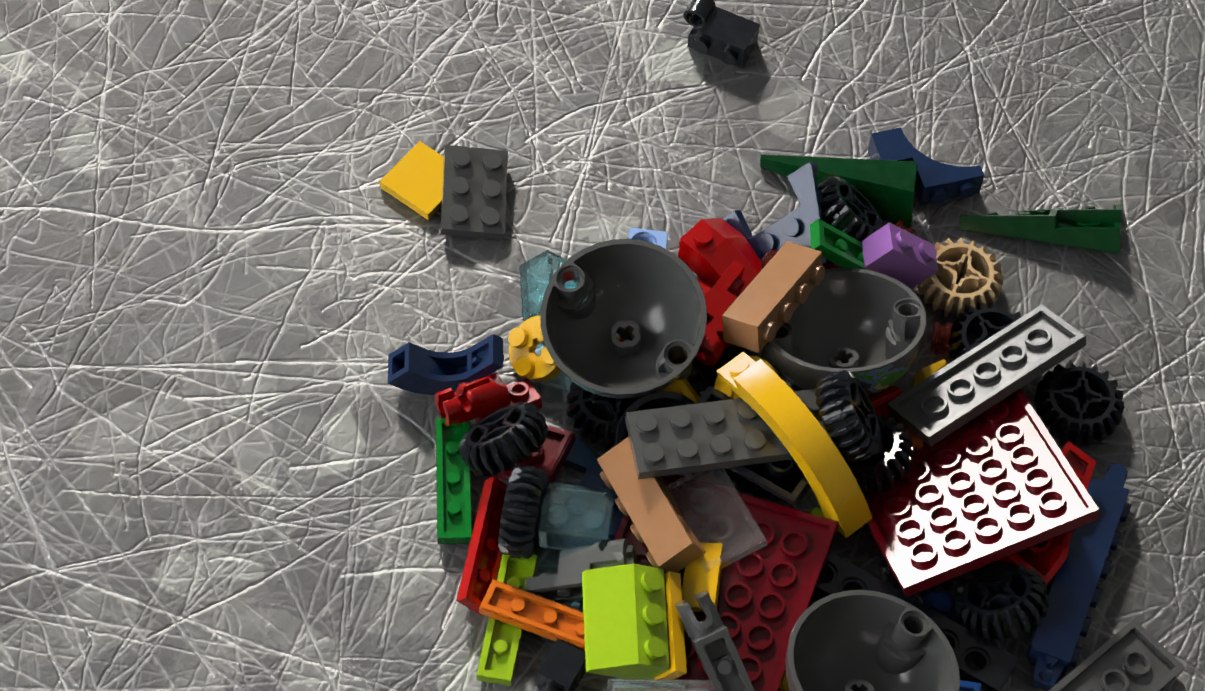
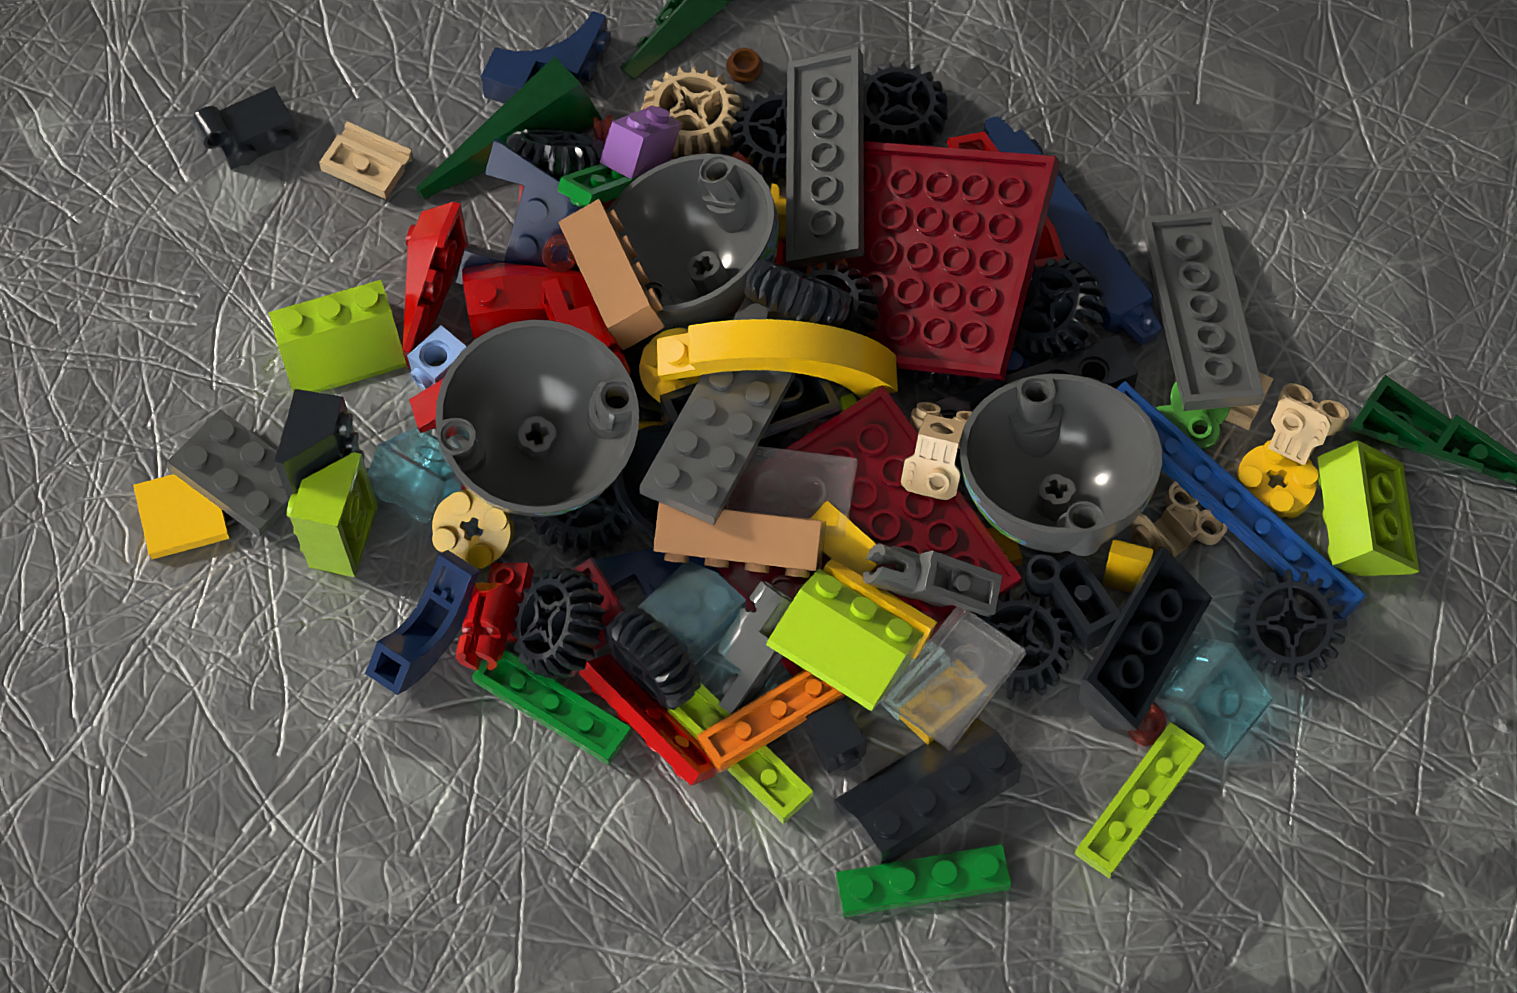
camera: 50 degrees left, 5 degrees up
none -> lime slope [268,280,407,394]
none -> black slope [274,389,370,500]
none -> lime slope [287,452,378,577]
none -> tan plate [319,121,414,199]
none -> red wedge [403,201,469,370]
none -> reddish brown plate [726,48,763,84]
none -> tan piece [901,402,972,500]

